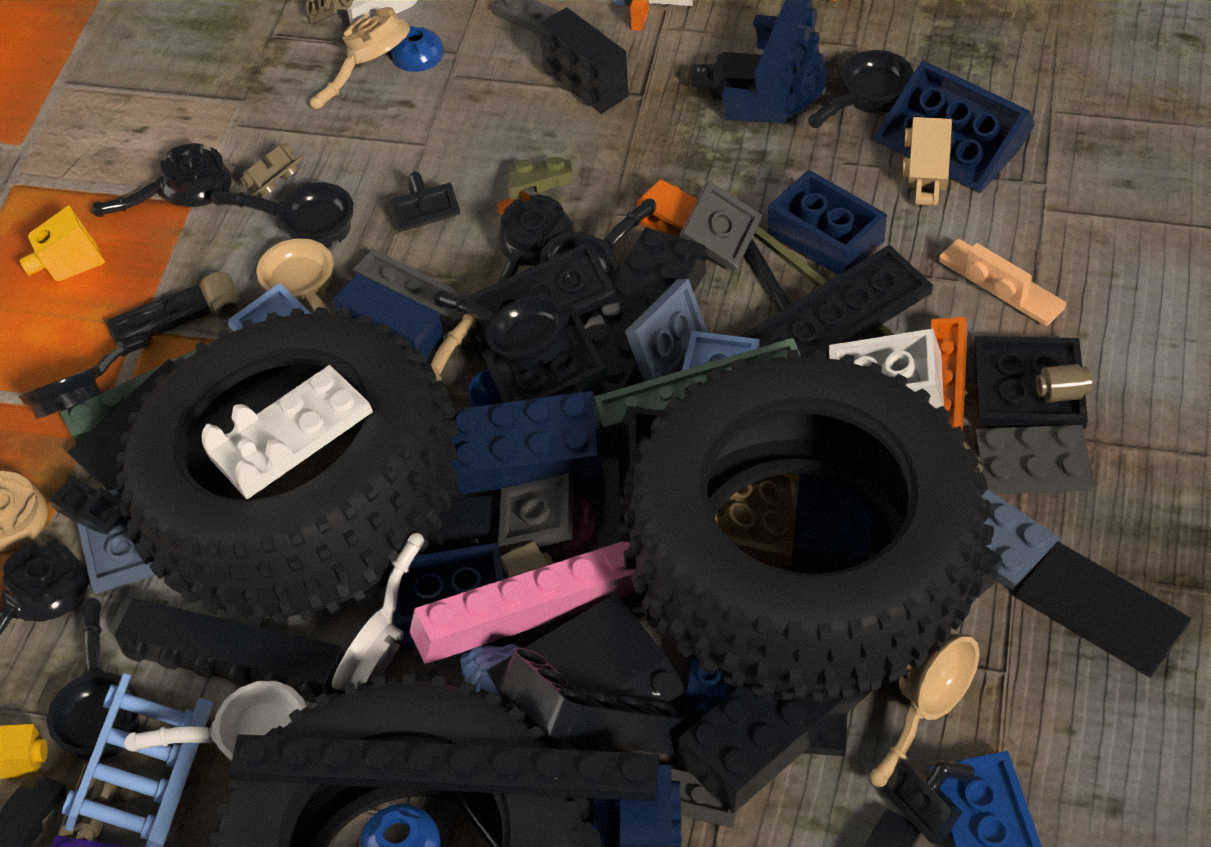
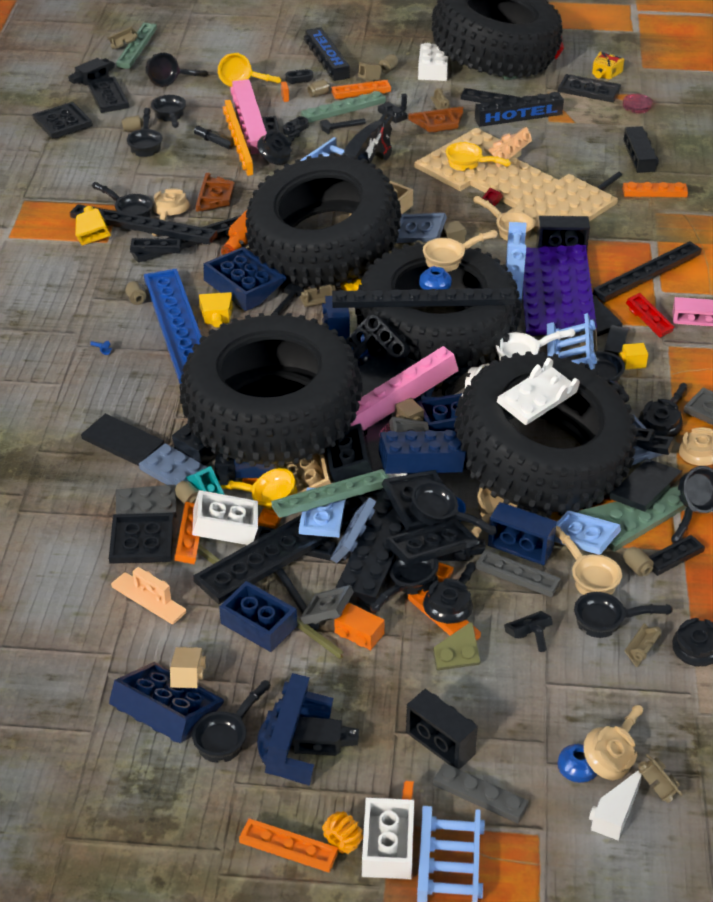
camera: 170 degrees right, 10 degrees down
dark tan brick [1036,364,1092,403] -> none

